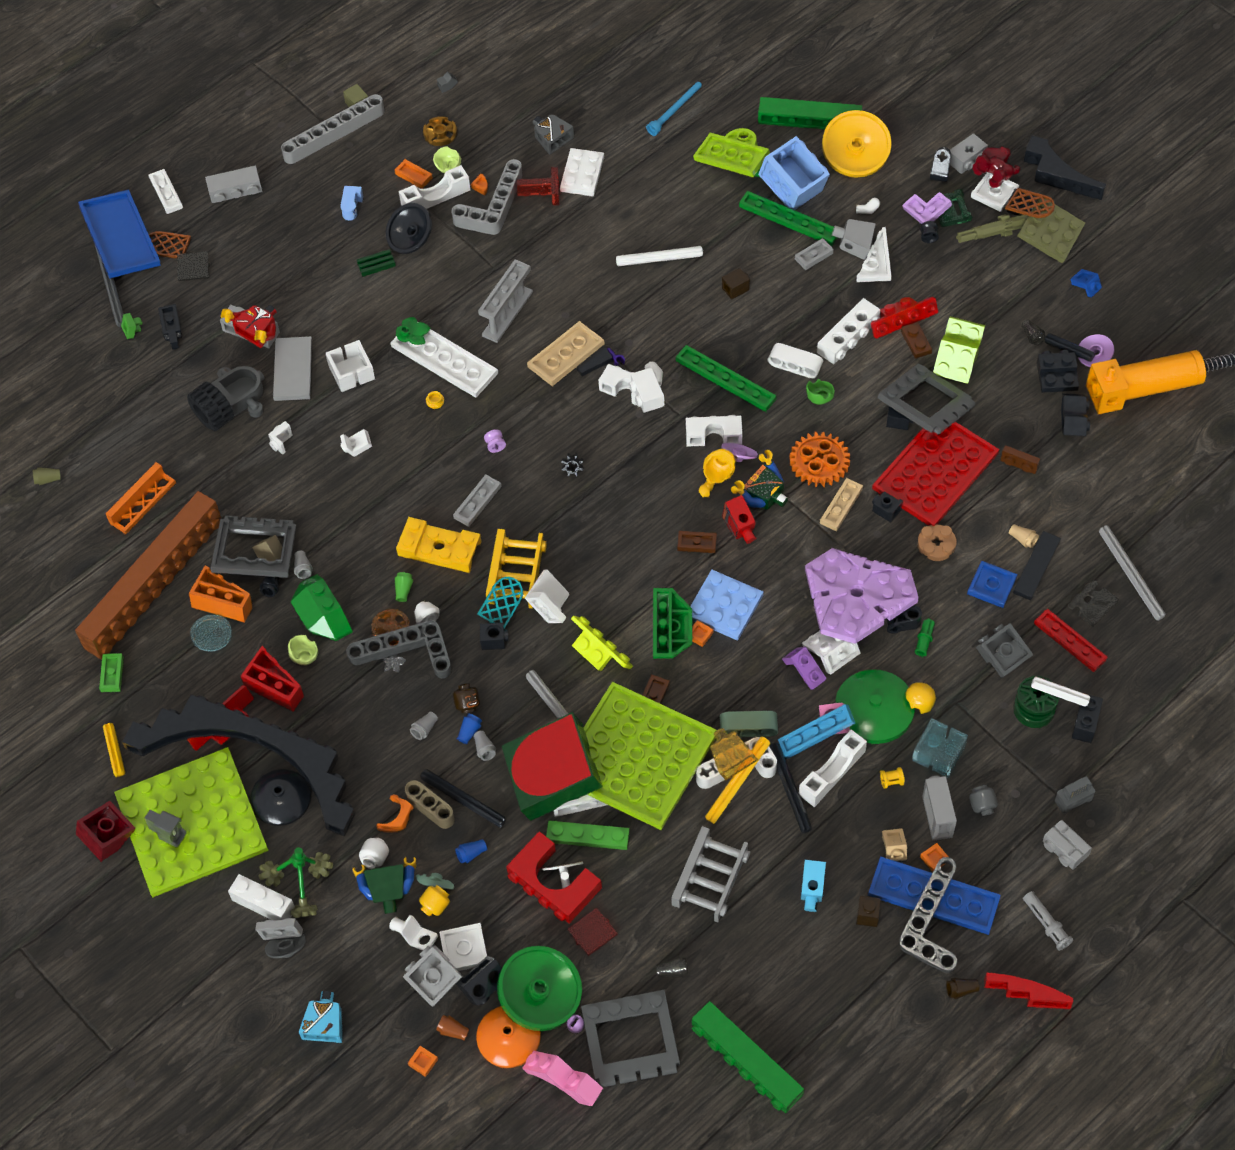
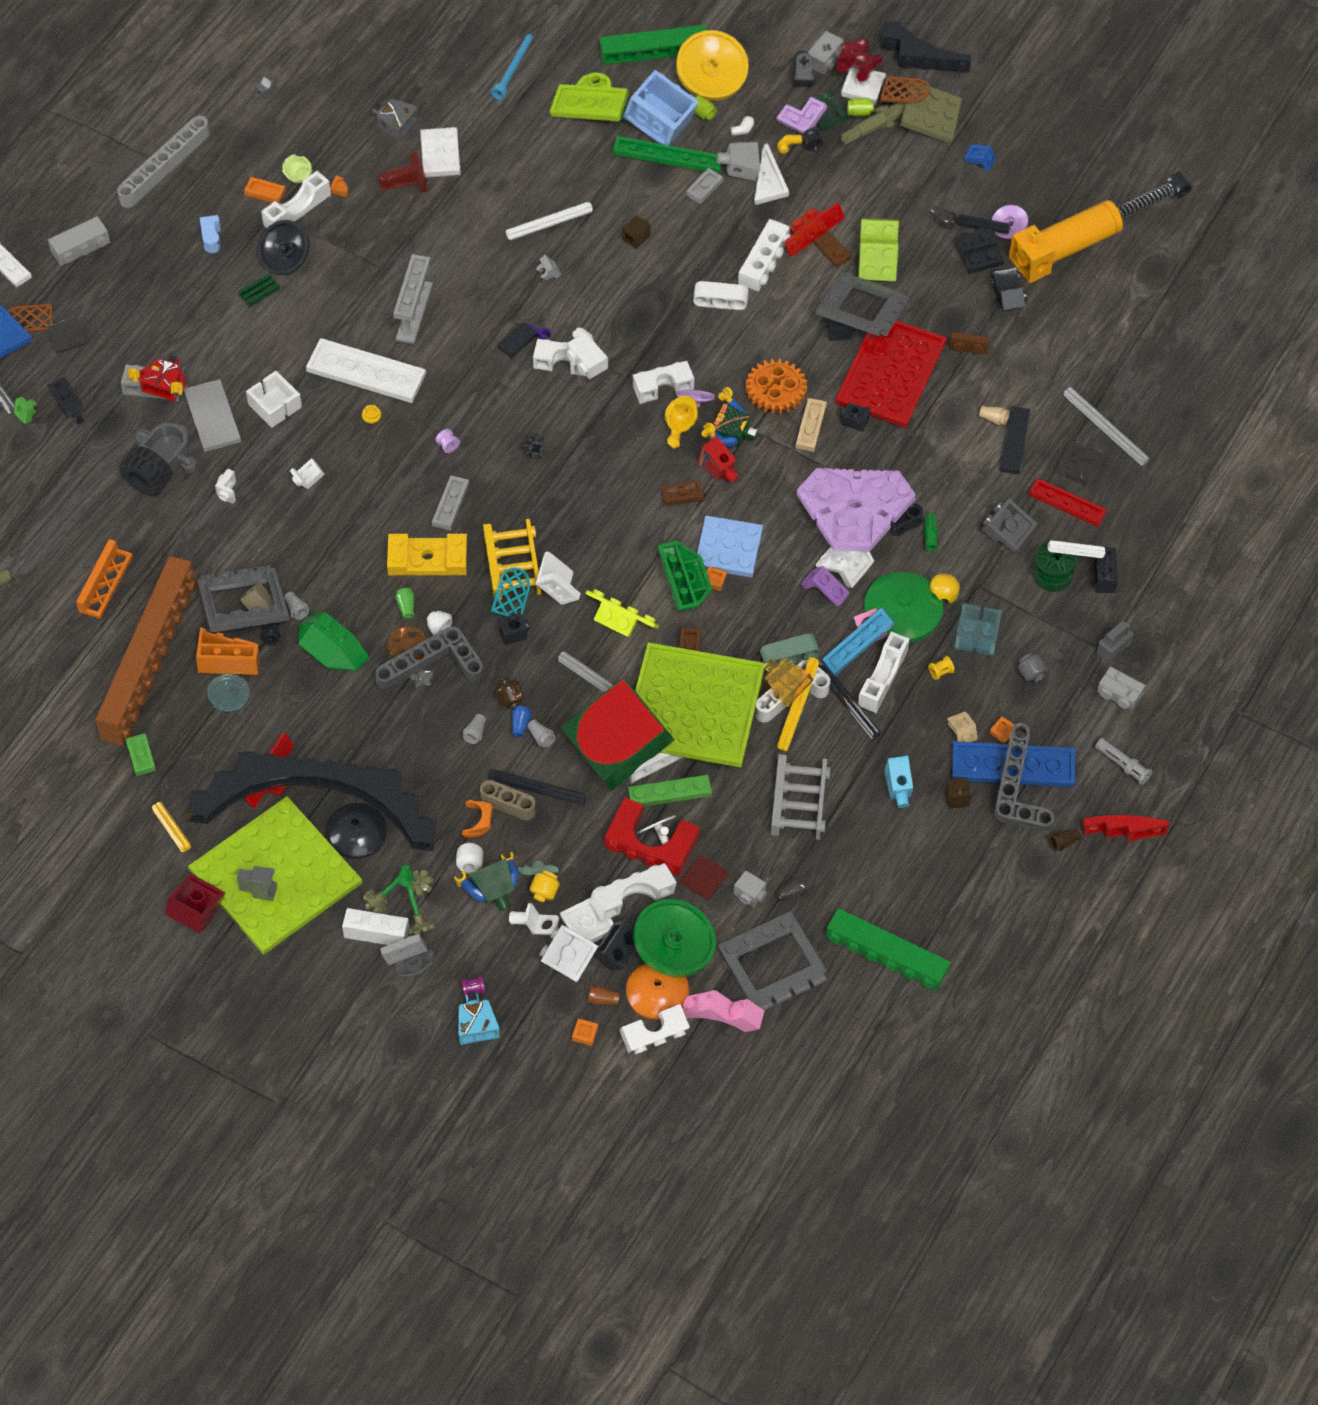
camera: 20 degrees left, 0 degrees up
red wedge [240,646,304,712] -> none
yellowish green hair [288,635,318,666] -> none
olive brick [343,84,368,107] -> none
green plate [396,317,431,345] -> none
pearl gold piece [423,117,457,146] -> none
light grey beam [451,159,523,235] -> none
blue cone [455,839,487,863] -> none
tan plate [527,321,605,386] -> none
lavender hinge [567,1014,584,1033] -> none
green plate [676,345,776,412] -> none
bright green hair [806,379,835,405] -> none
medium nougat plate [918,525,956,561] -> none
light grey window [922,776,957,841] -> none
blue tile [967,561,1018,608] -> none
none -> magenta bush [461,976,485,998]
none -> light grey tile [537,255,562,280]
none -> white arch [590,863,677,922]
none -> white arch [619,1004,690,1055]
none -> lime brick [694,95,716,120]
none -> light grey brick [734,871,767,907]
none -> yellow arm [777,135,802,154]
none -> lime brick [847,98,874,117]

